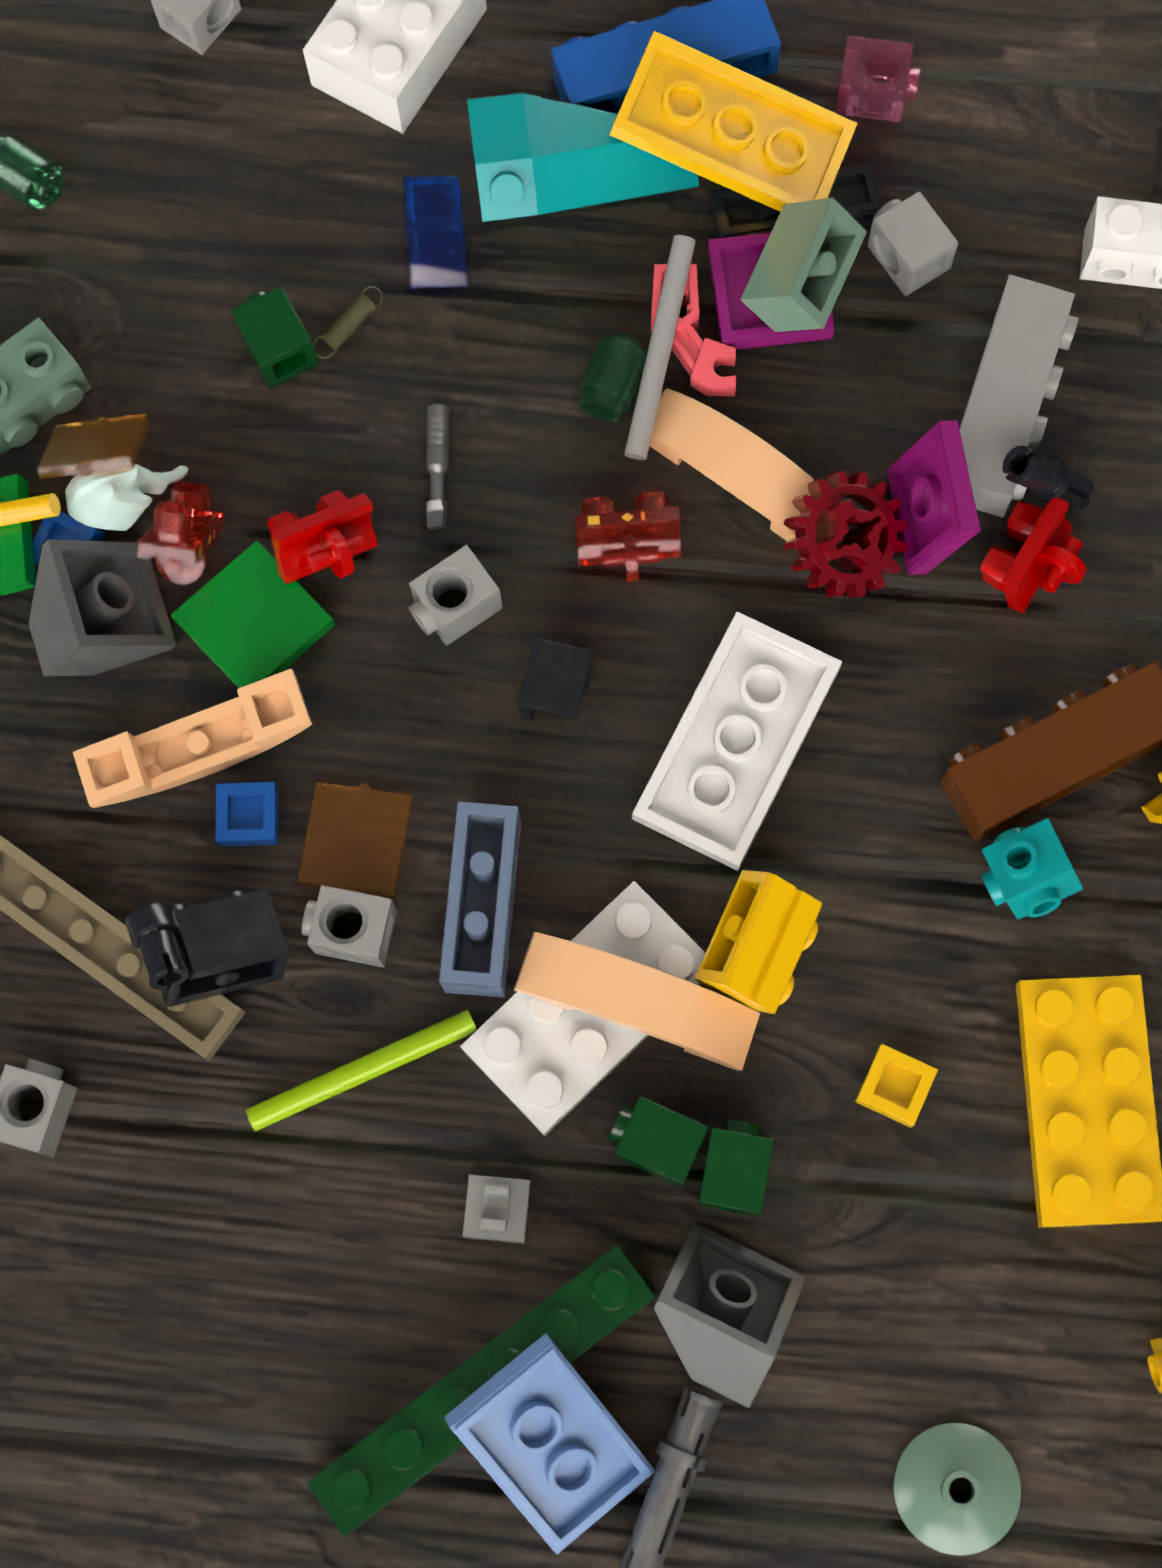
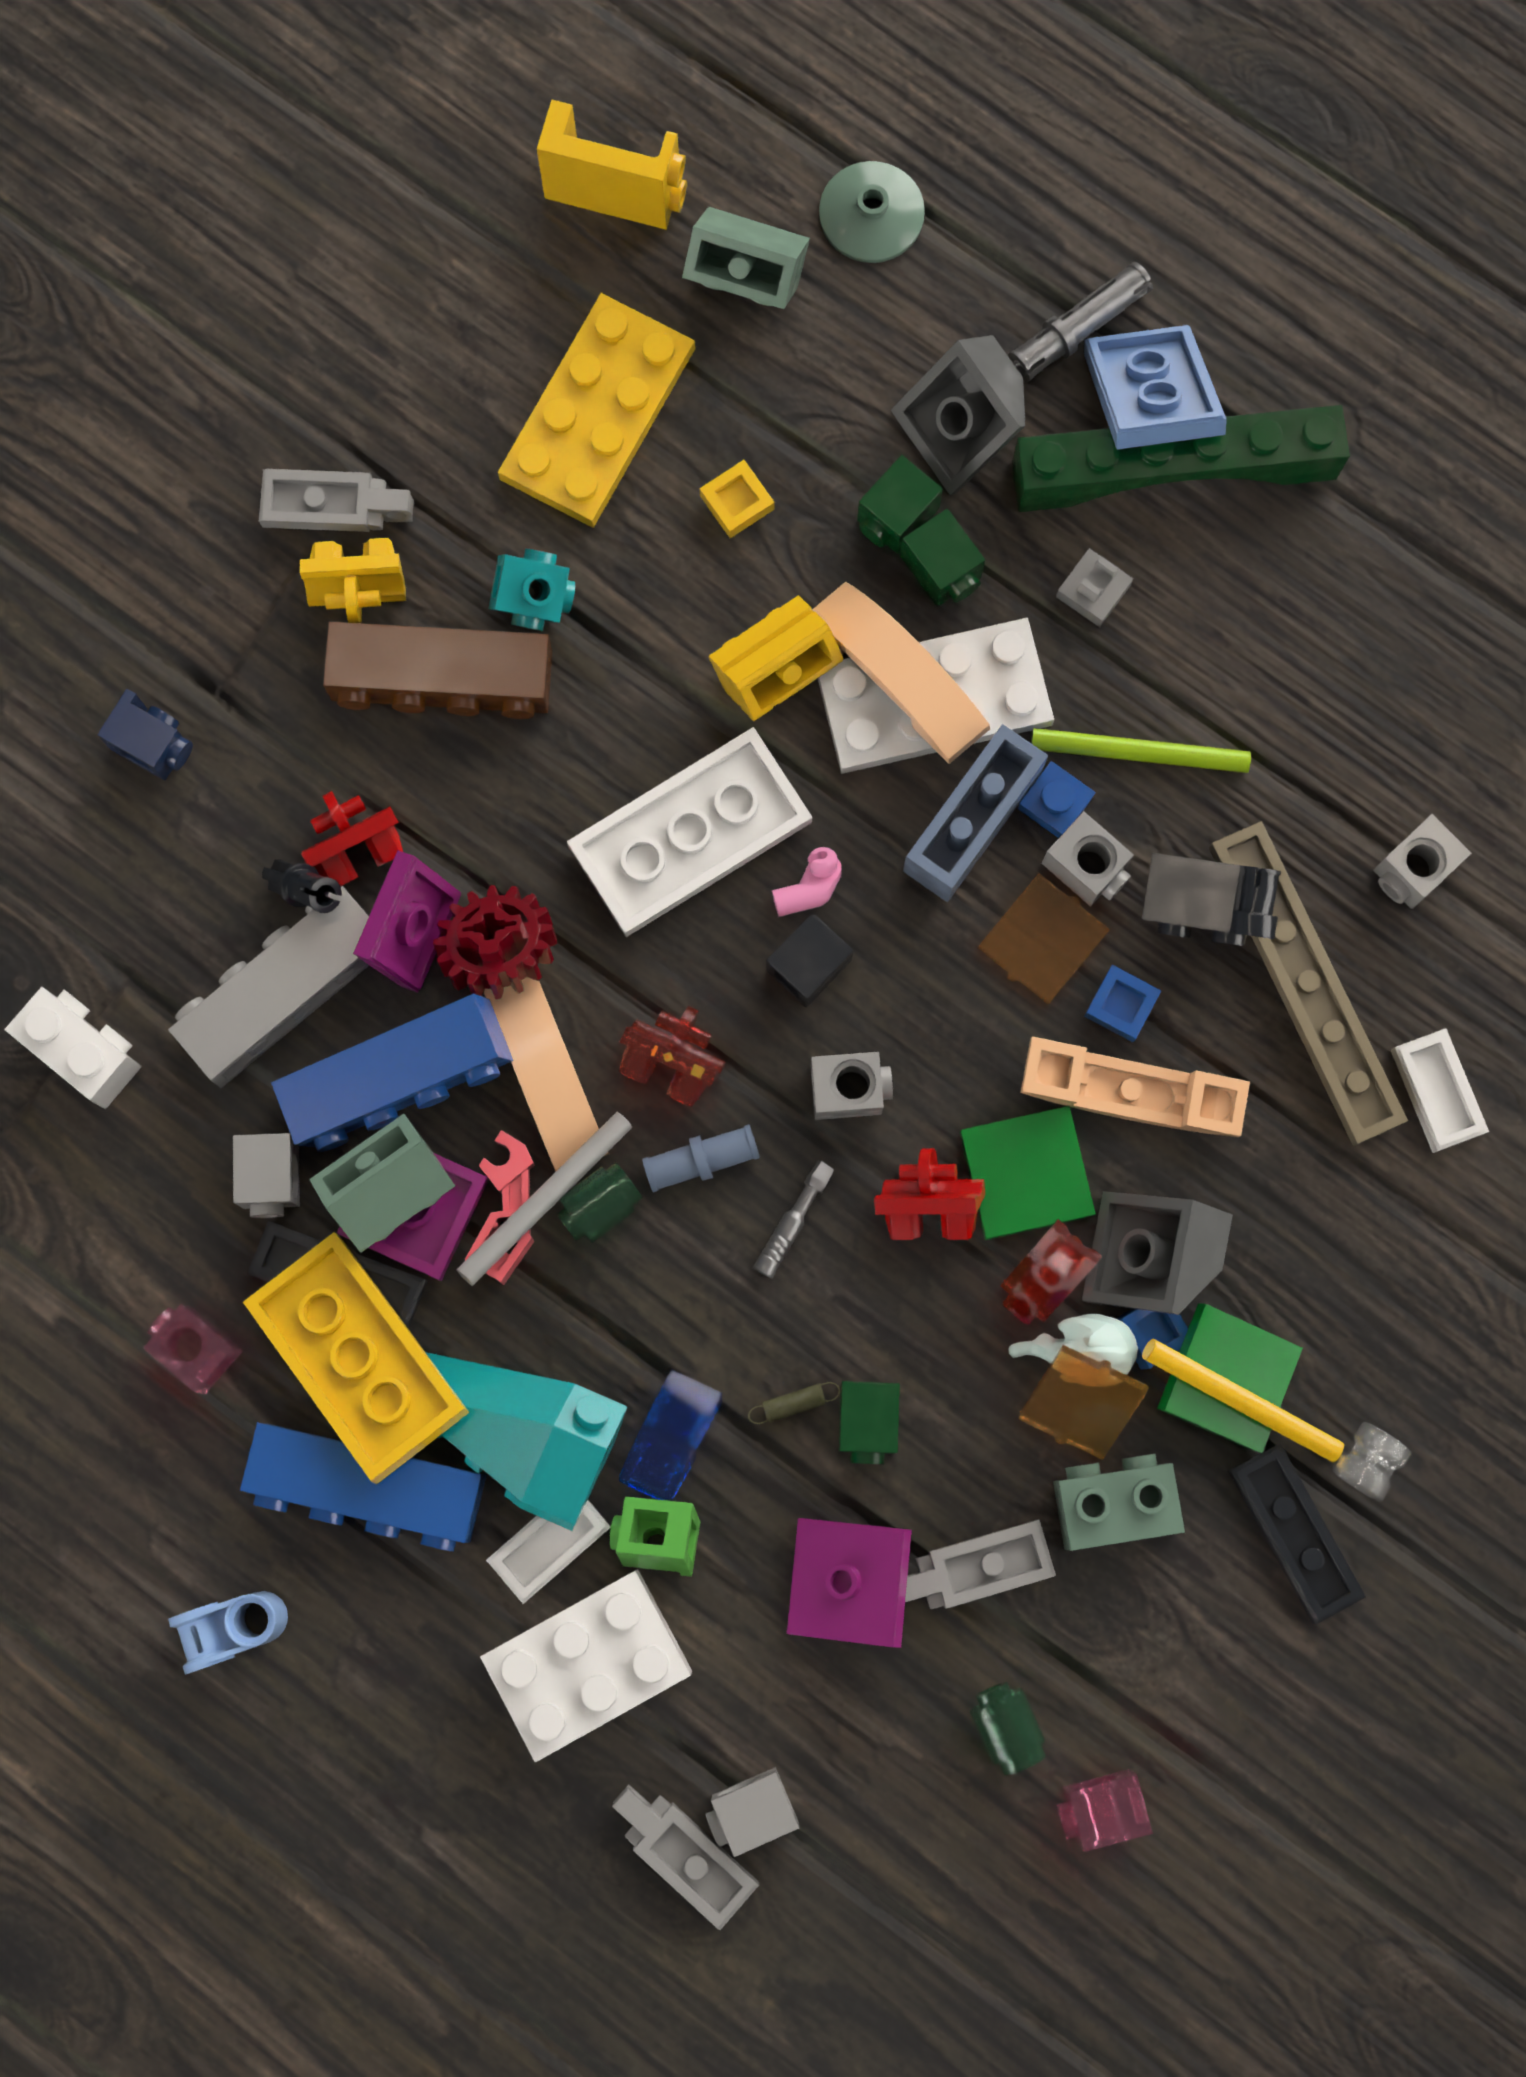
camera: 155 degrees left, 5 degrees up
none -> blue brick [271,994,514,1152]
none -> white tile [486,1500,611,1604]
none -> bright green brick [610,1497,700,1577]
none -> sand blue pin [642,1124,760,1192]
none -> sand green brick [682,207,810,309]
none -> bright pink arm [772,847,842,917]
none -> magenta plate [787,1518,912,1647]
none -> light grey hinge [905,1520,1056,1609]
none -> blue plate [1017,761,1096,838]

